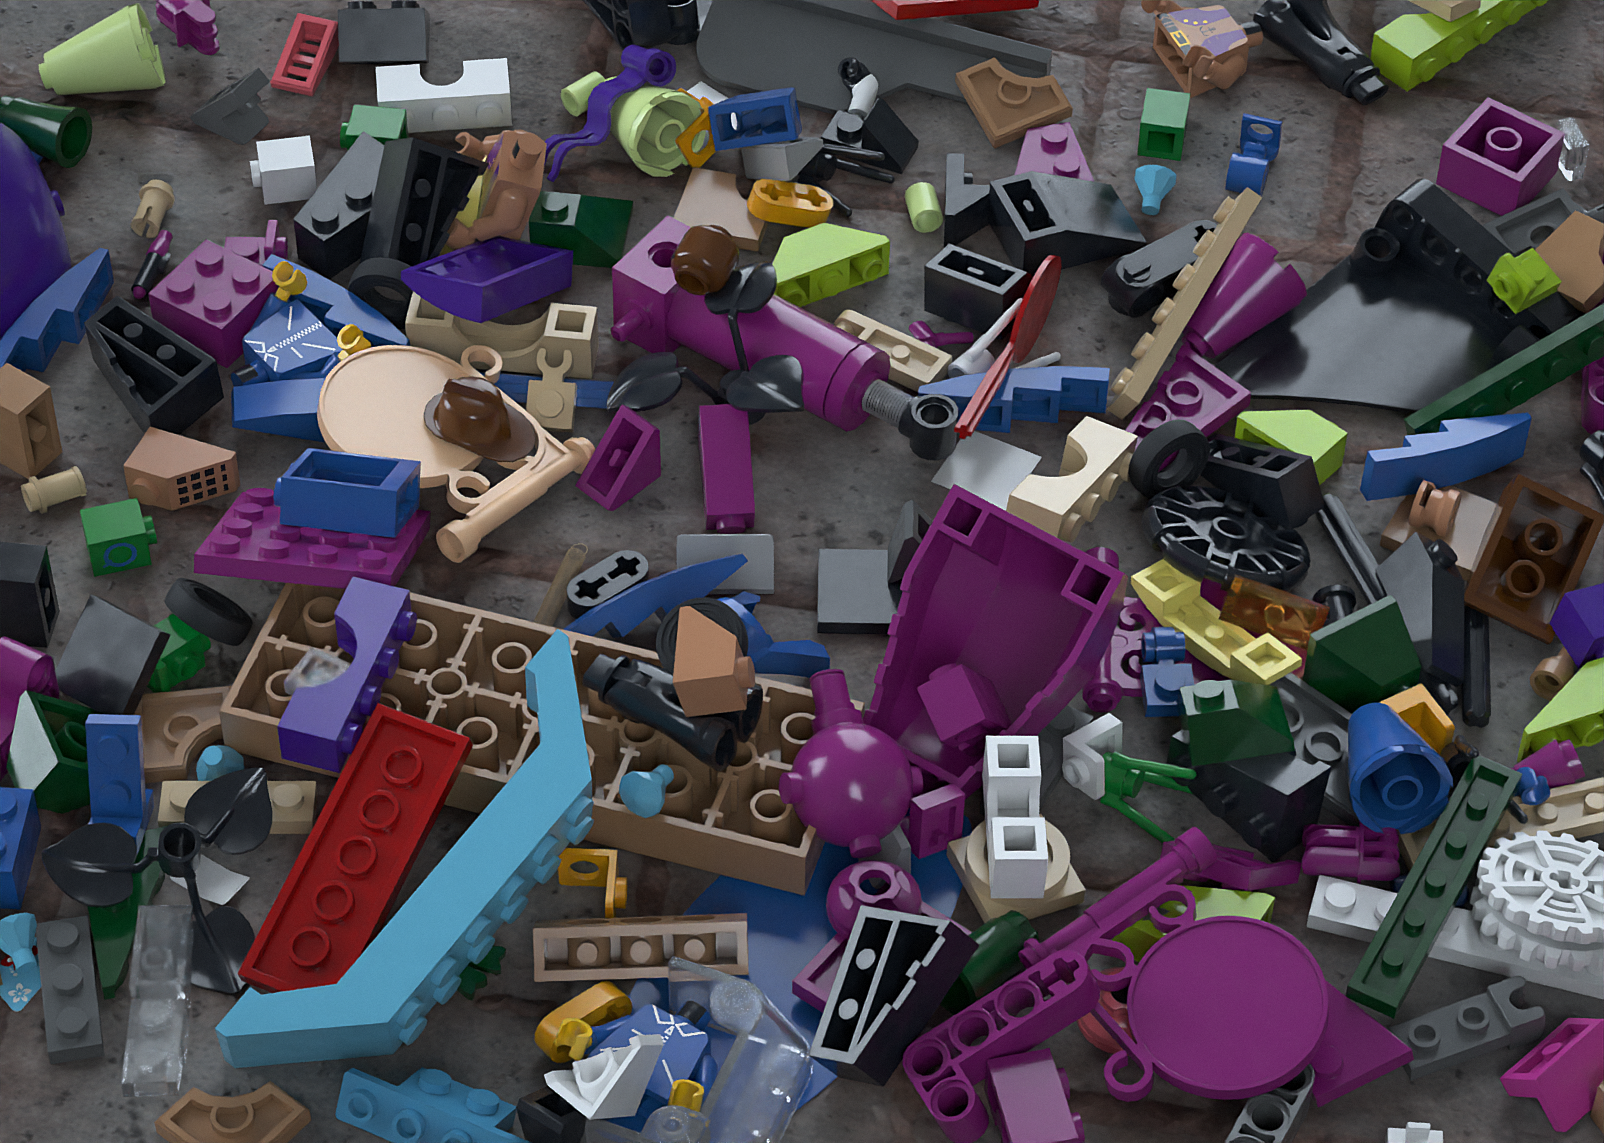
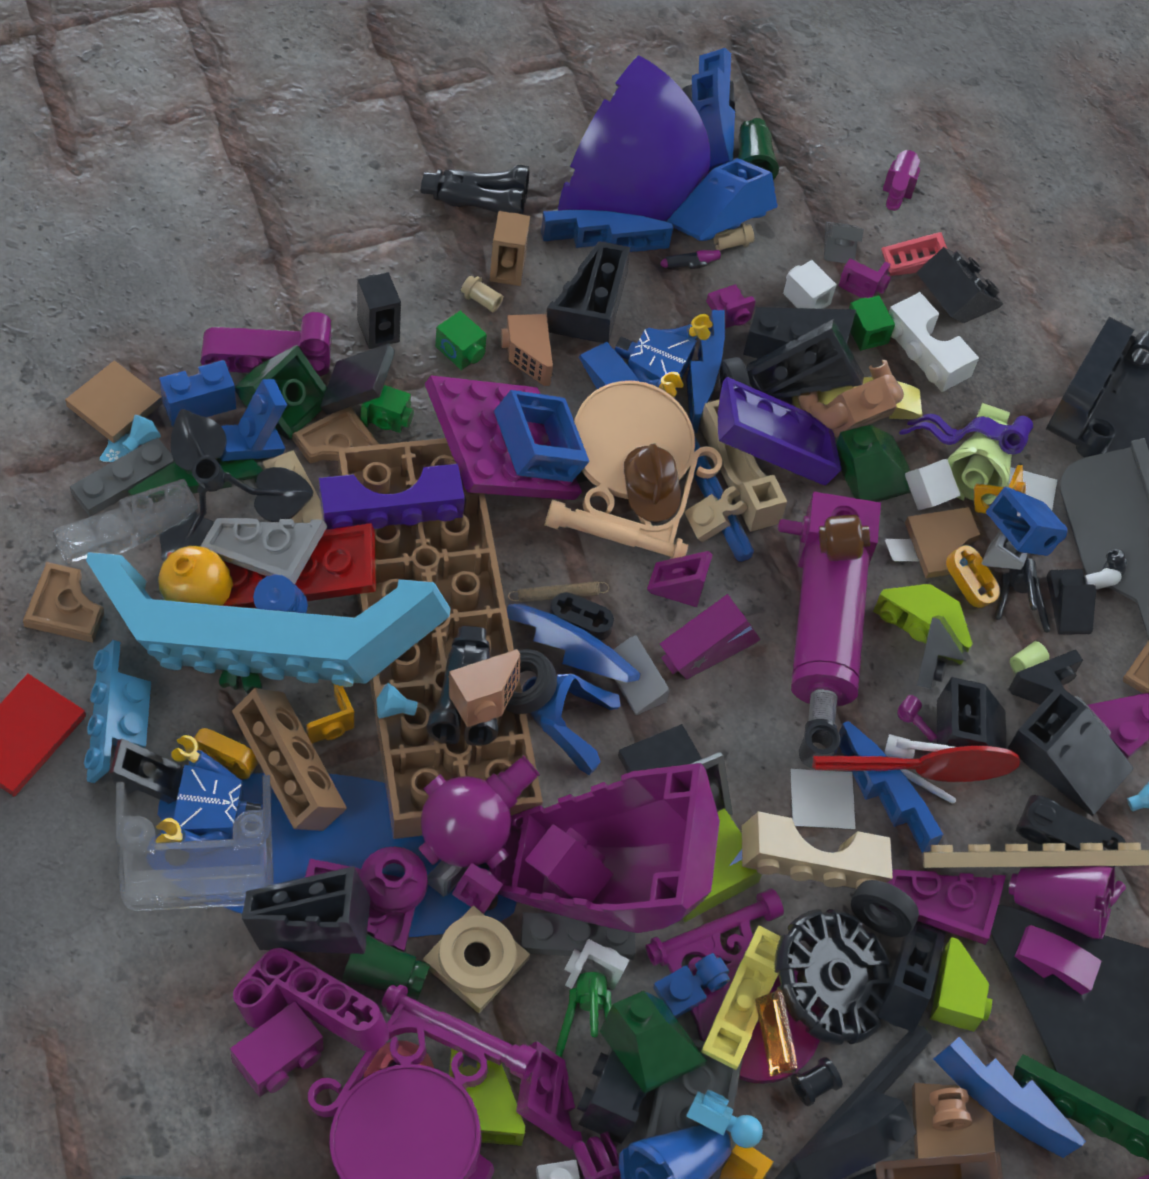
camera: 55 degrees right, 10 degrees up
yellowish green cone [39,3,166,95] -> none
magenta brick [148,239,279,368] -> none
black tyre [165,578,253,646] -> none
white sticker [170,854,250,905] -> none
medium azure rock [196,745,244,781] -> none
clear tile [284,647,351,695] -> none
white slope [544,1034,664,1120] -> none
black plant [607,261,804,425] -> none
tan plate [834,310,952,392] -> none
white arch [982,736,1048,898] -> none
dark green slope [1303,595,1421,714] -> none
none -> light orange cylinder [158,546,233,606]
none -> light grey wing [200,518,327,584]
none -> blue piece [253,574,308,613]
none -> blue slope [667,158,778,241]
none -> medium azure plate [686,1090,763,1148]
none -> magenta bracket [838,258,891,298]
none -> white panel [905,459,961,510]
none -> black slope [917,615,970,689]
none -> magenta slope [1015,925,1102,995]

